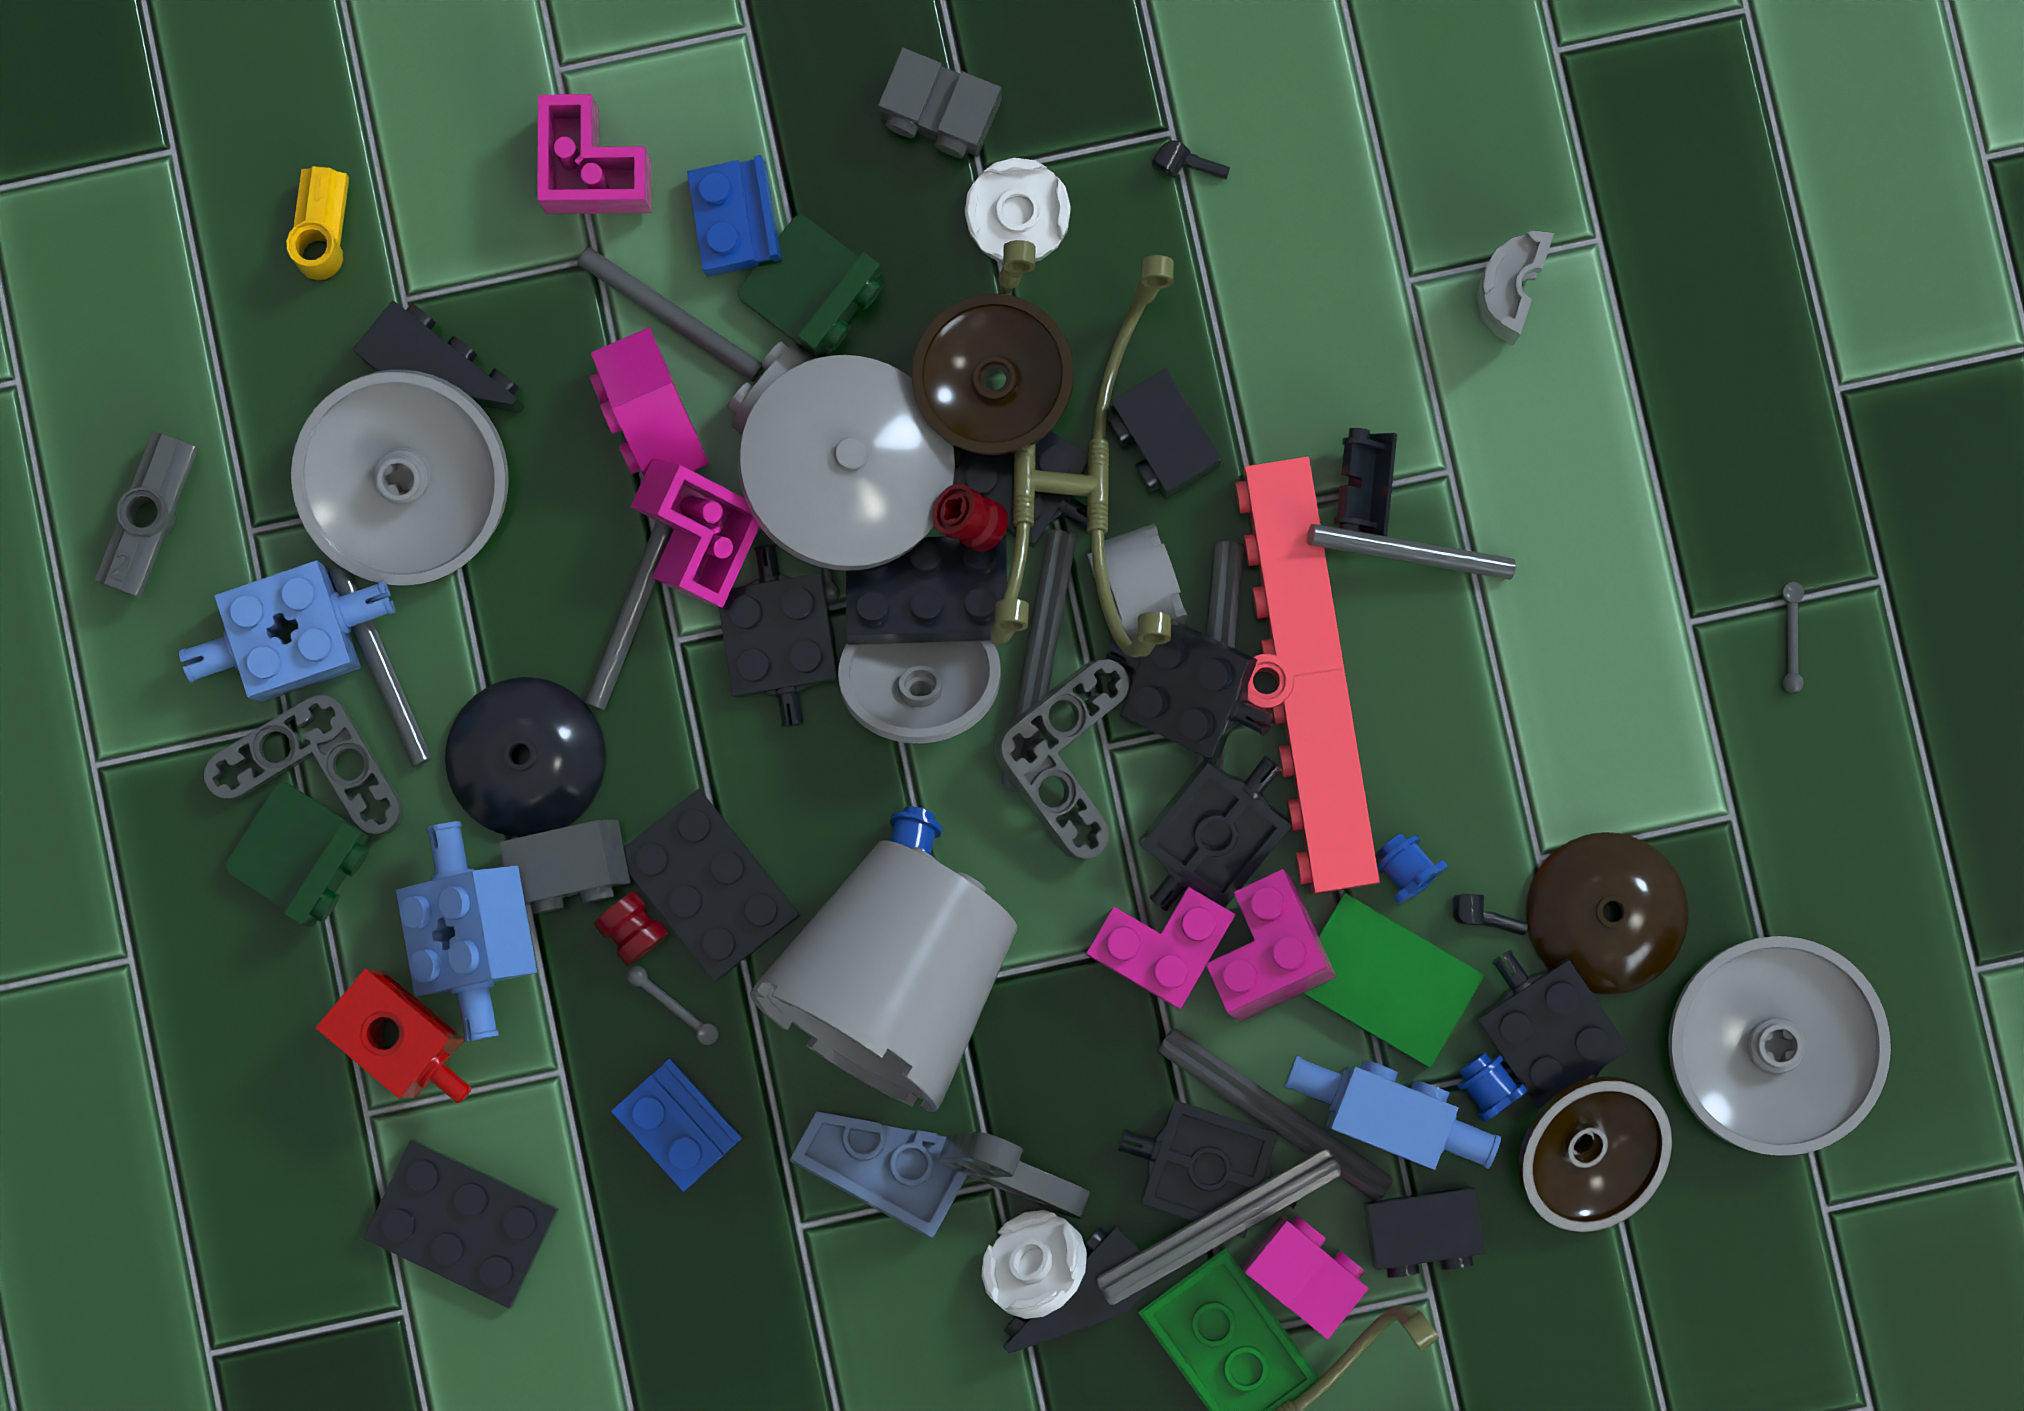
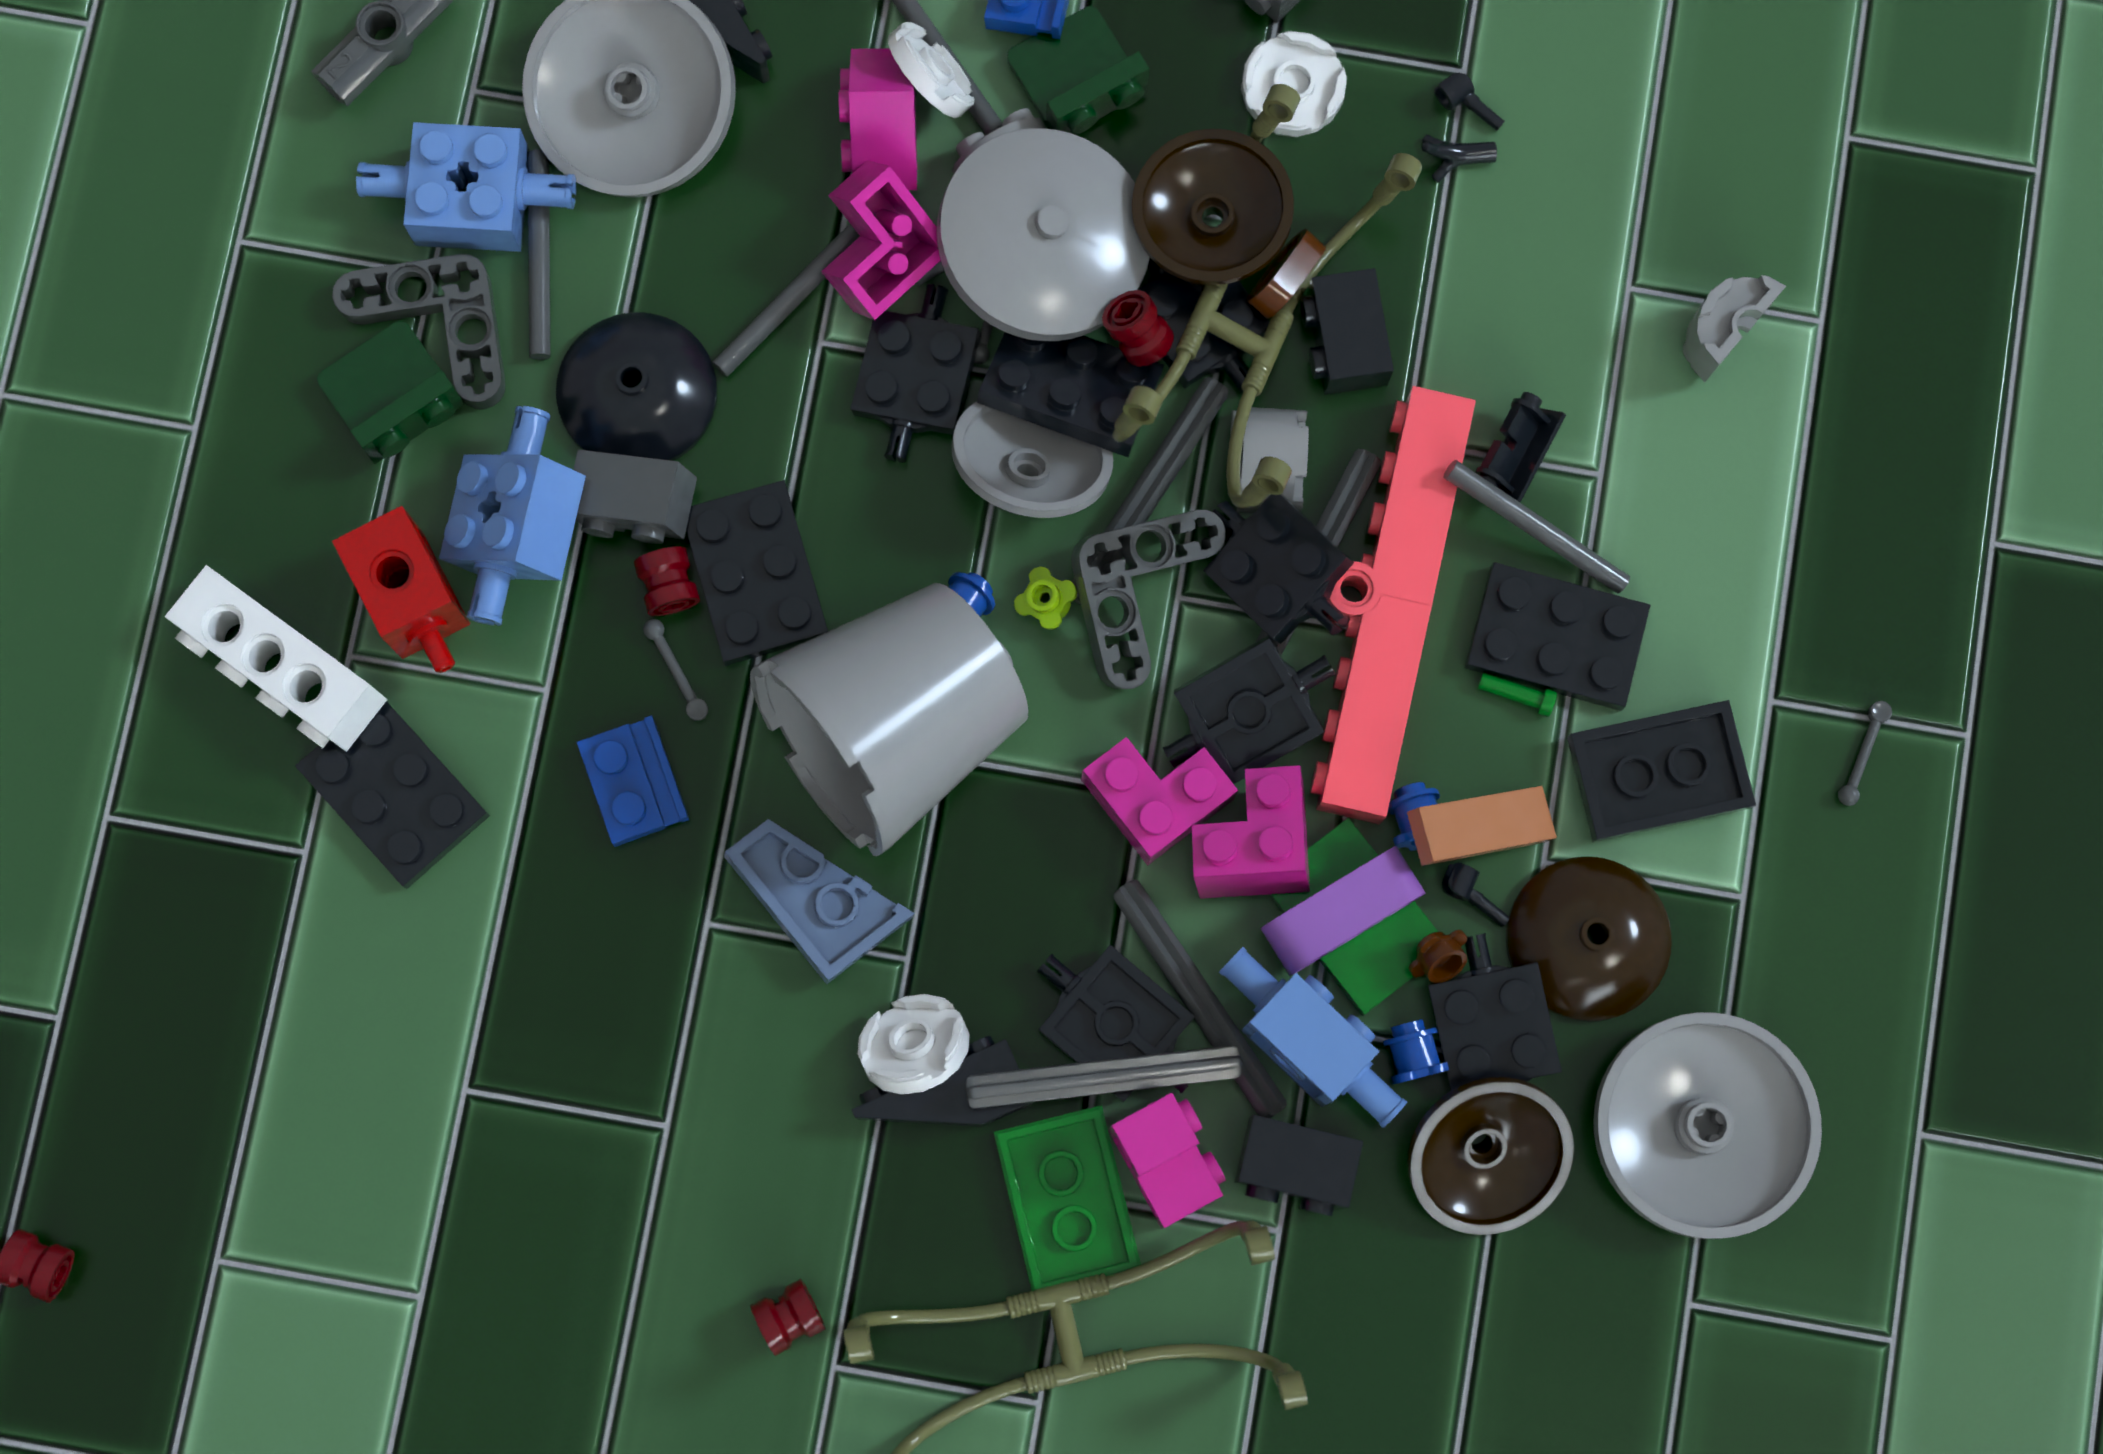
camera: 10 degrees right, 5 degrees down
dark grey beam [938,1132,1090,1219] -> none
none -> white brick [165,565,388,752]
none -> white tile [888,22,974,118]
none -> lime plate [1014,567,1077,630]
none -> reddish brown beam [1247,228,1326,319]
none -> medium lavender beam [1260,846,1426,976]
none -> nougat tile [1407,786,1557,866]
none -> reddish brown plate [1409,930,1467,983]
none -> black bar [1422,134,1497,182]
none -> black plate [1465,562,1651,711]
none -> green piece [1478,672,1557,717]
none -> black plate [1567,700,1756,842]

